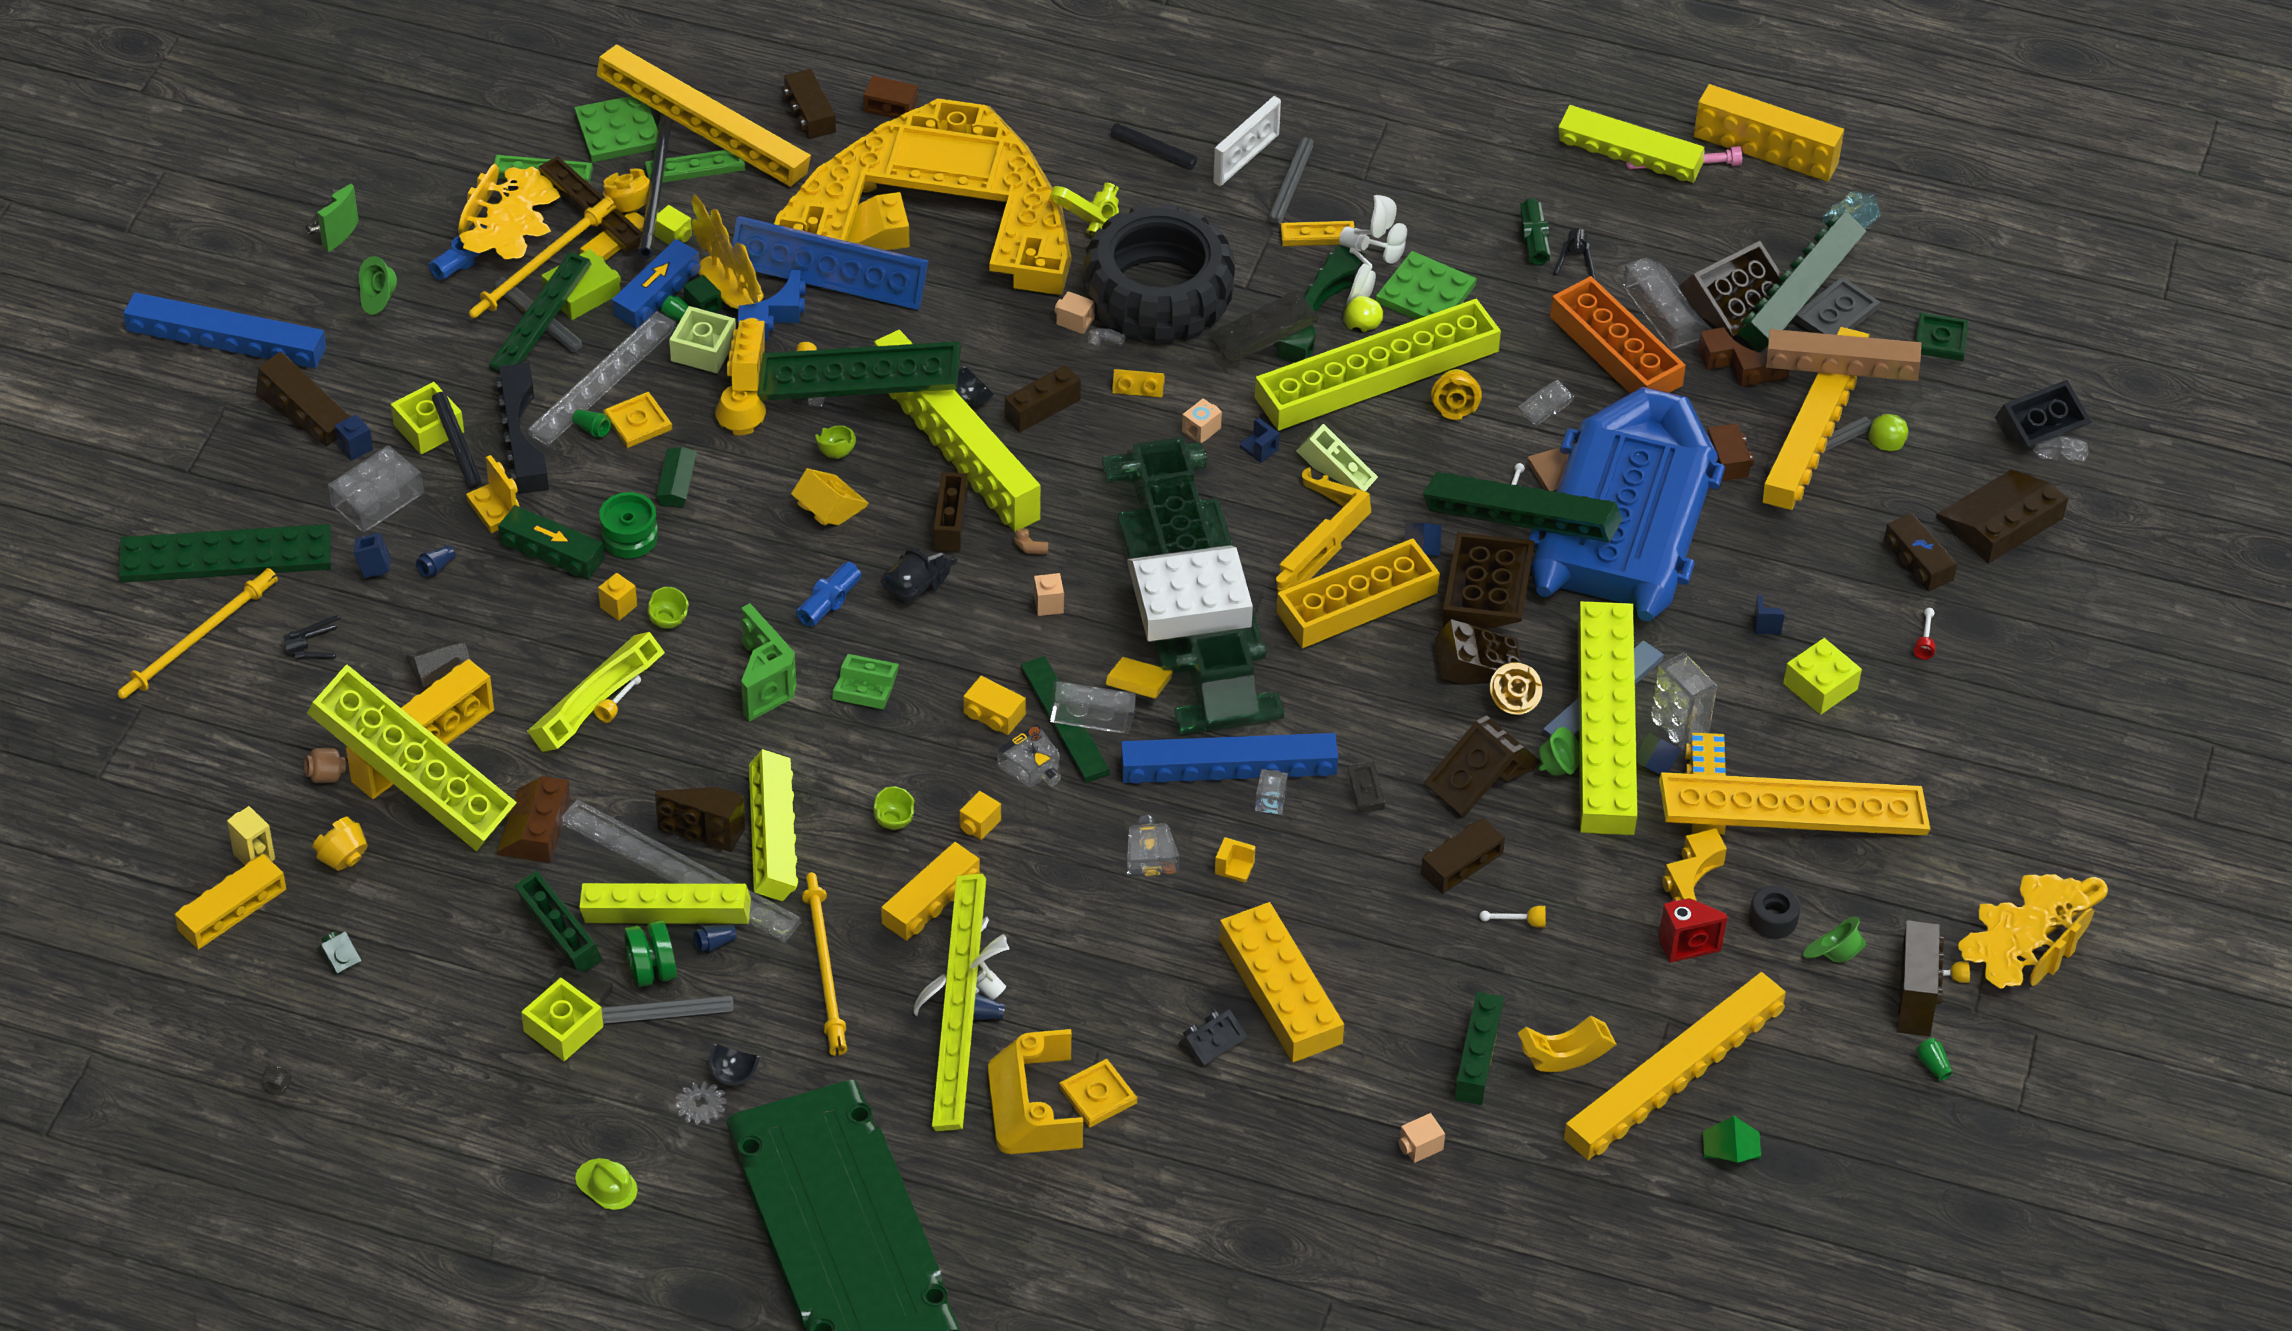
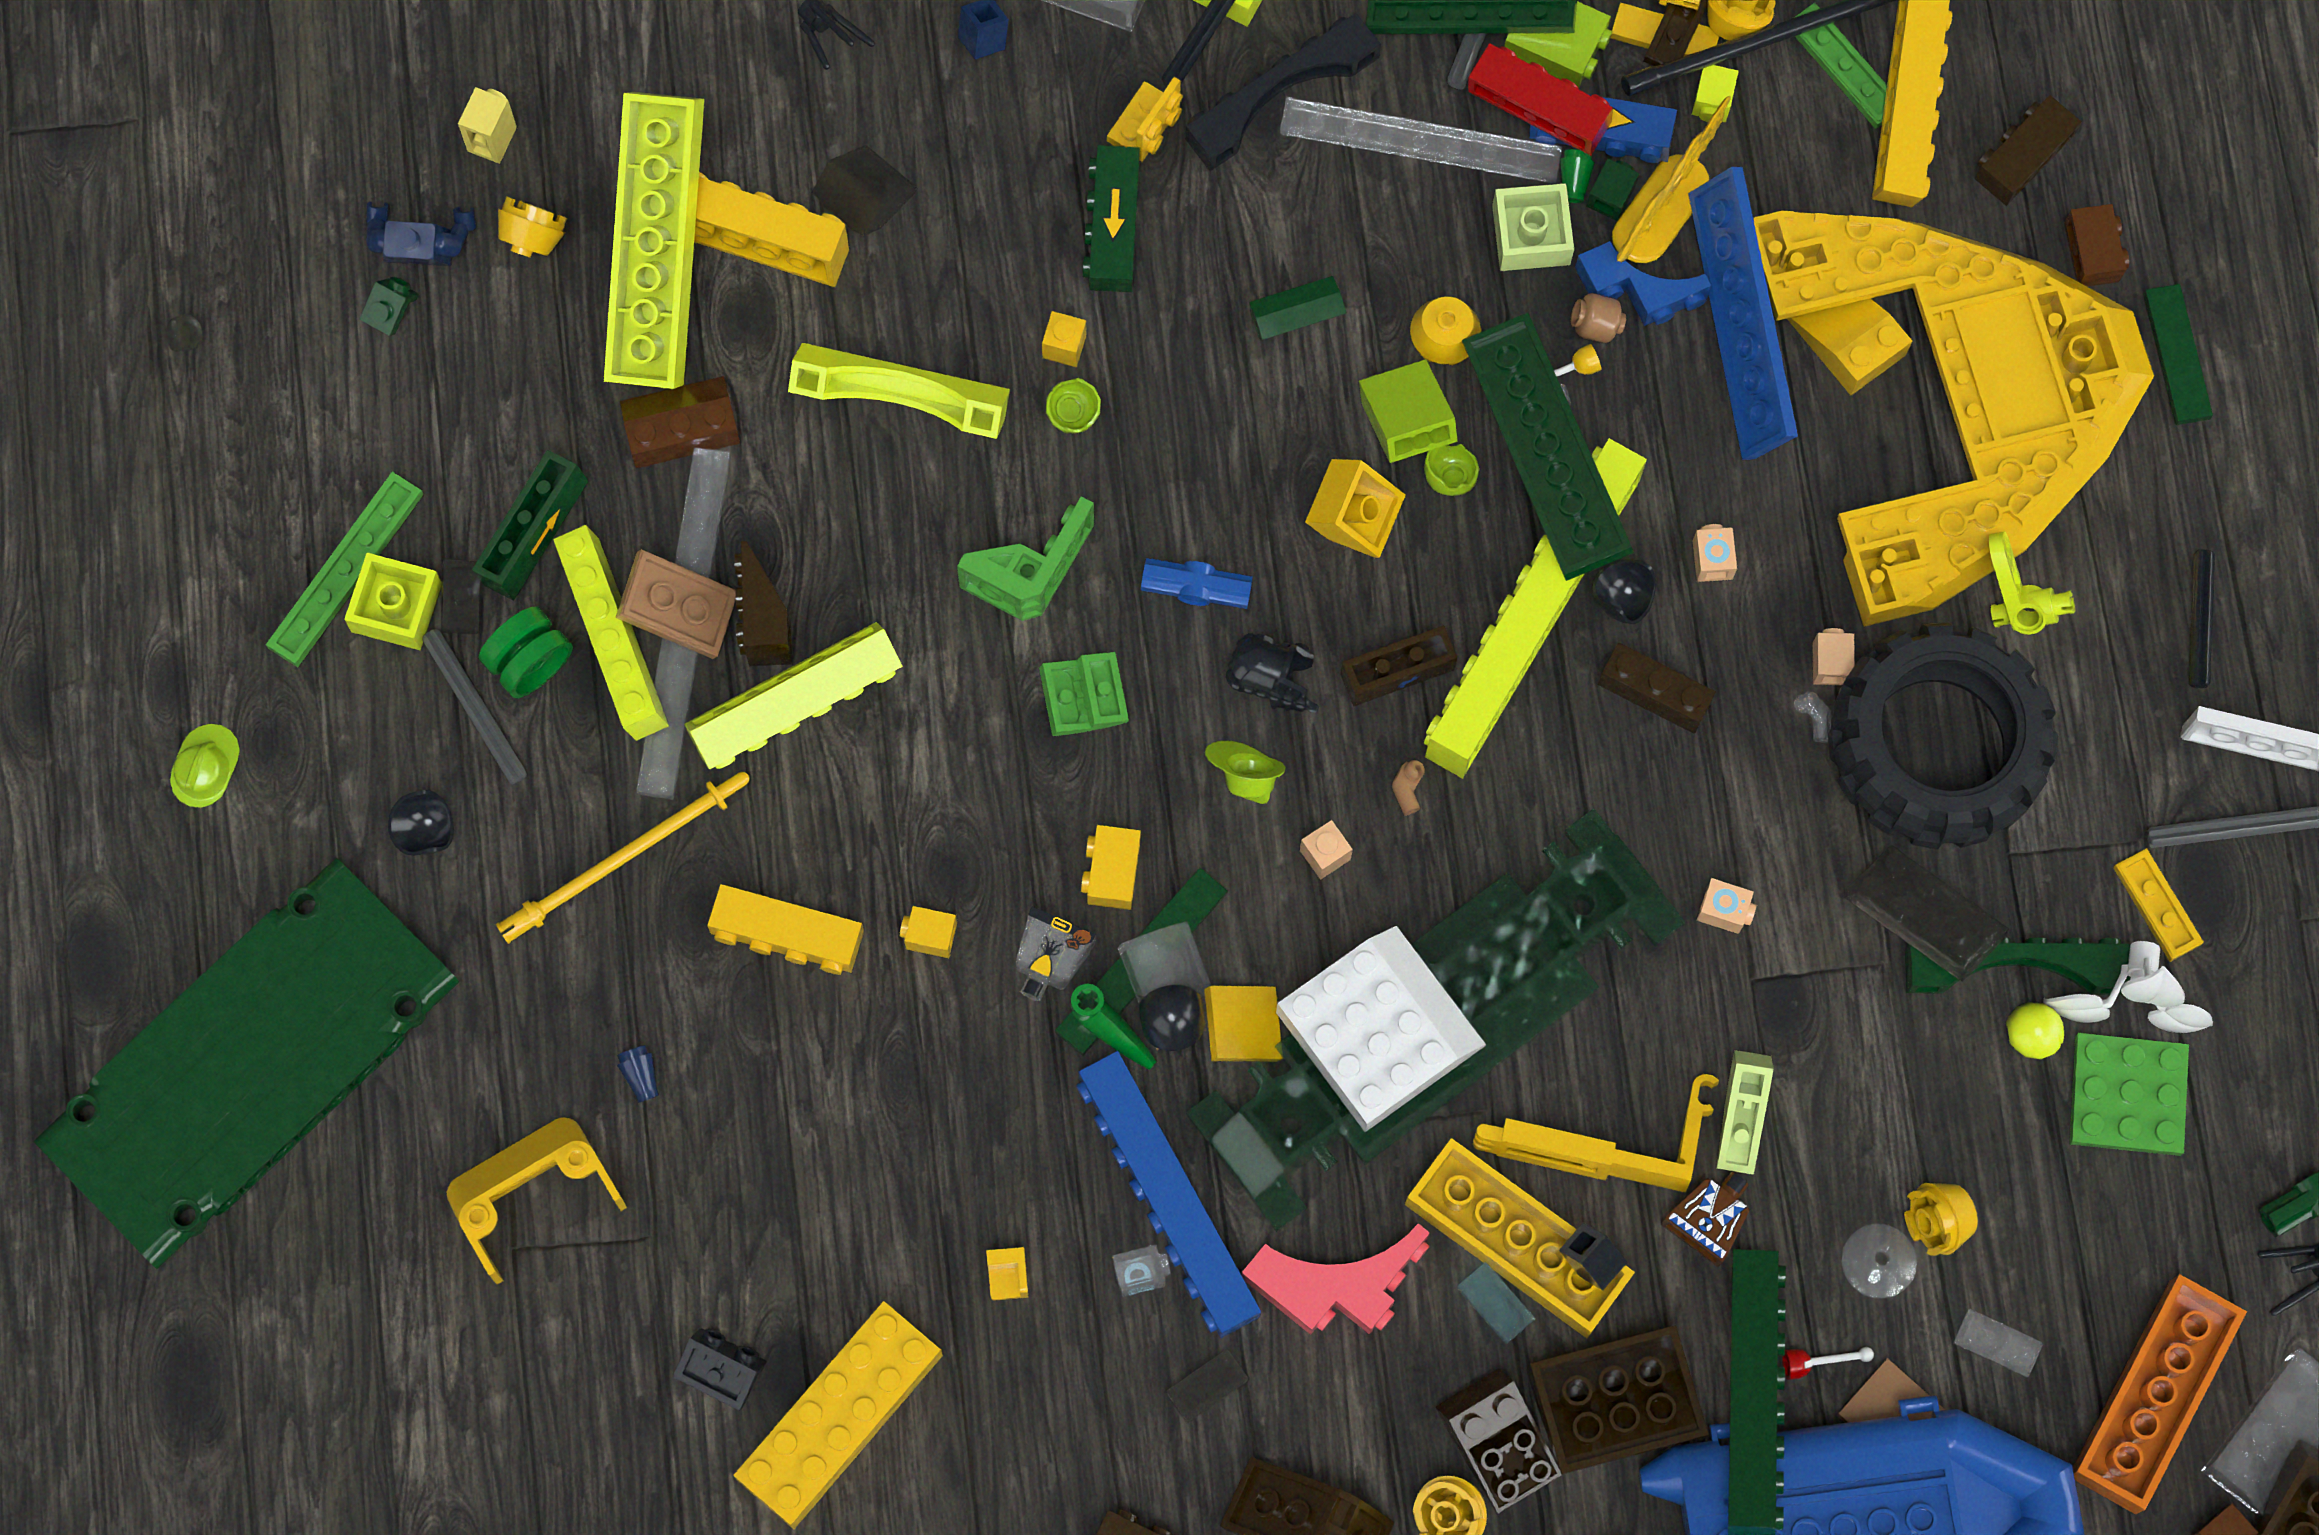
camera: 65 degrees right, 25 degrees up
yellow brick [175,854,286,950] -> none
dark blue cone [416,545,455,577] -> none
green cone [572,409,611,438] -> none
yellow hinge [594,675,641,723] -> none
green wheel [599,492,658,559] -> none
yellow tile [603,391,672,448] -> none
clear gear [675,1082,727,1125] -> none
dark blue cone [693,924,737,953] -> none
yellow brick [727,318,765,391] -> none
lime hair [873,786,914,830] -> none
white plant [914,916,1009,1016] -> none
neon yellow plate [932,874,986,1131] -> none
yellow tile [1059,1059,1137,1128] -> none
yellow hinge [1112,369,1165,397] -> none
clear torso [1127,815,1179,877] -> none
dark blue panel [1240,418,1280,463] -> none
neon yellow brick [1255,298,1501,431] -> none
dark blue panel [1404,523,1441,556] -> none
none -> bright green plate [266,472,424,668]
none -> dark blue torso [366,201,476,266]
none -> medium nougat tile [616,549,736,659]
none -> green piece [1071,984,1157,1070]
none -> black helmet [1139,985,1205,1051]
none -> lime piece [1205,741,1286,804]
none -> coral arch [1241,1224,1430,1335]
none -> lime brick [1359,359,1458,463]
none -> clear light blue plate [1457,1262,1535,1345]
none -> red brick [1468,43,1613,156]
none -> black brick [1559,1223,1628,1290]
none -> medium nougat head [1571,293,1626,343]
none -> torso [1661,1172,1750,1267]
none -> light nougat brick [1692,524,1737,582]
none -> clear dish [1841,1224,1917,1299]
none -> dark green tile [2143,284,2213,425]

